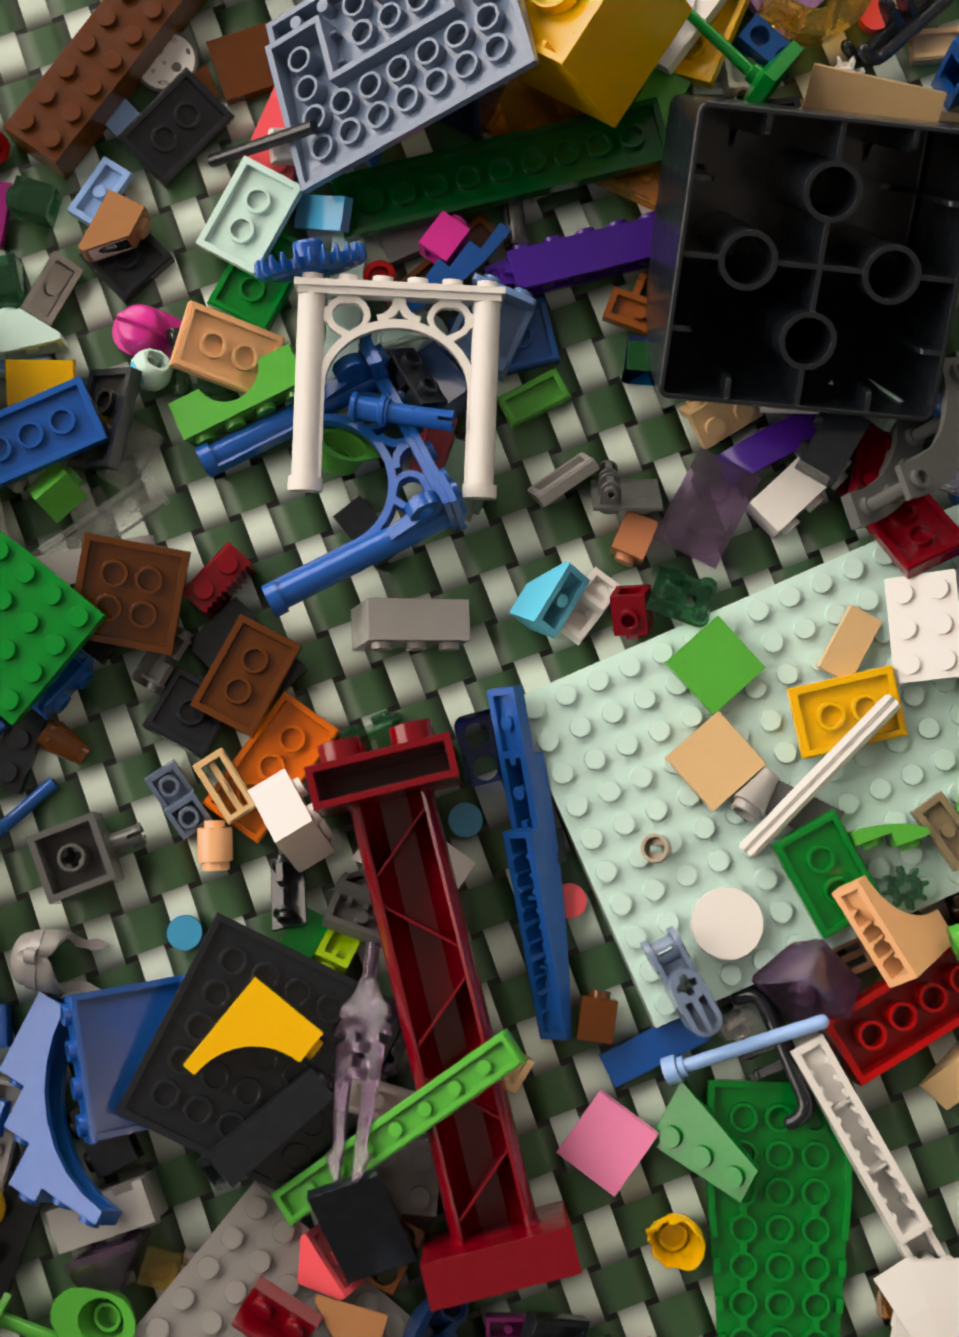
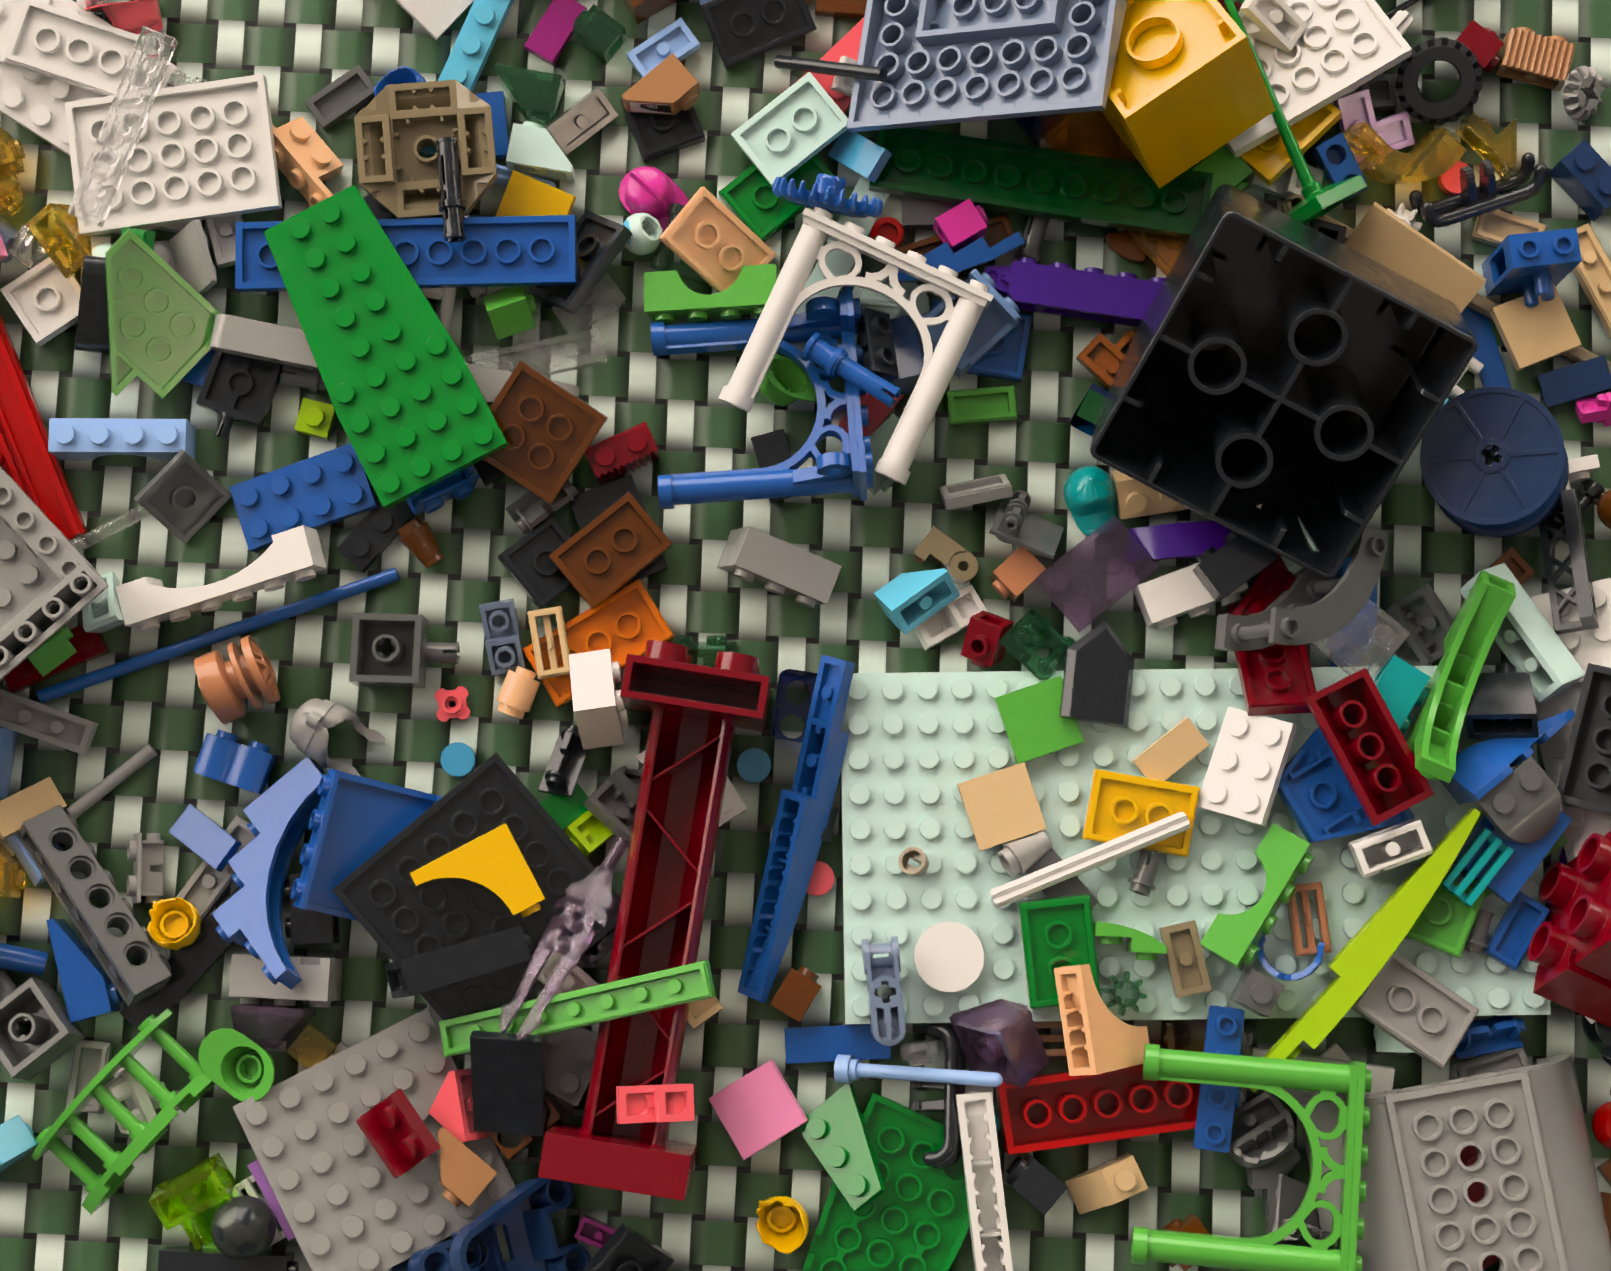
camera: 20 degrees right, 0 degrees up
none -> coral plate [434,686,471,722]
none -> coral slope [616,1083,695,1124]
none -> dark tan leg [911,526,978,584]
none -> black brick [1006,1153,1068,1215]
none -> black tile [1059,620,1134,728]
none -> teal piece [1063,466,1118,537]
none -> reddish brown tile [1105,230,1146,264]
none -> dark grey pin [1128,849,1163,896]

